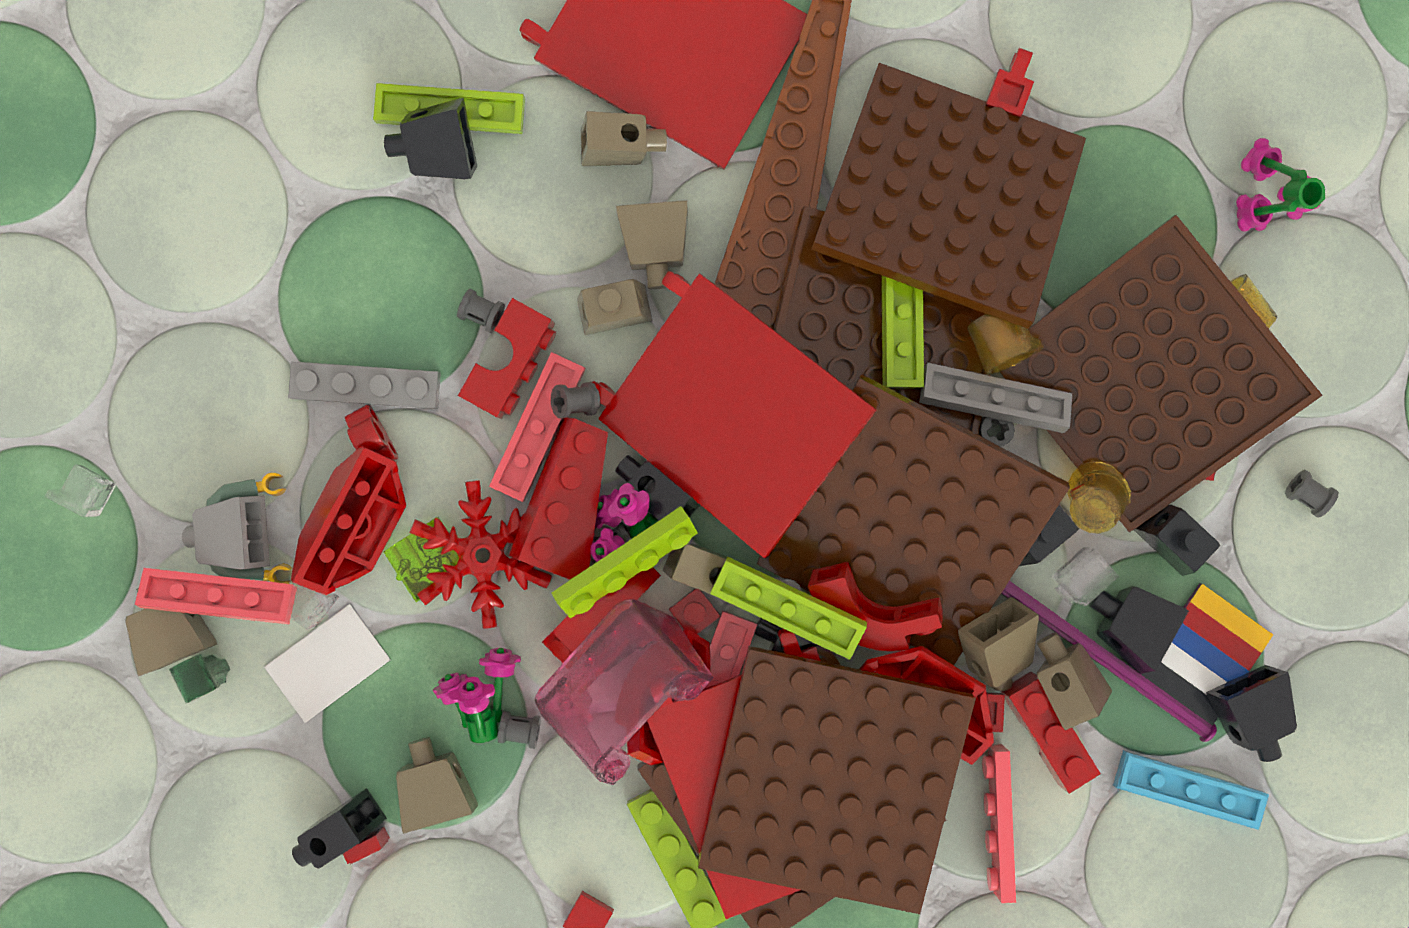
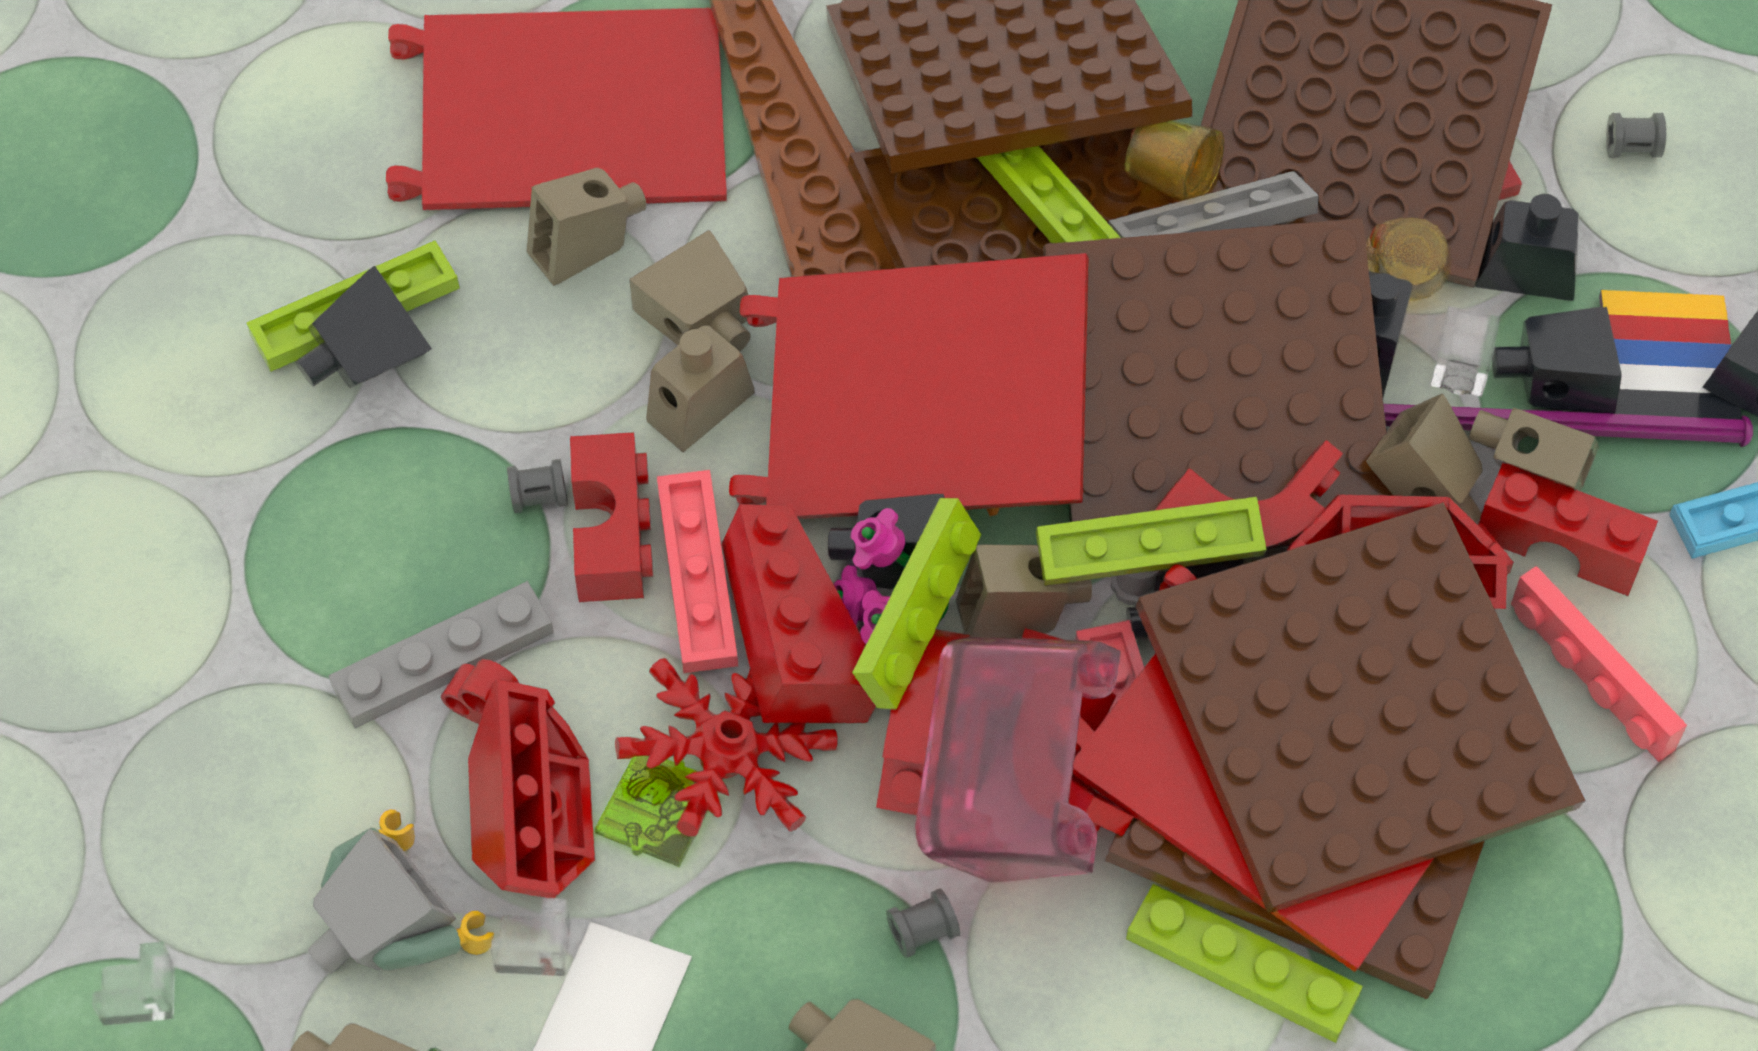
camera: 40 degrees left, 30 degrees down
coral plate [135,568,297,625] -> none
dark pink plant [433,648,521,743] -> none
dark grey bush [551,382,600,419] -> none

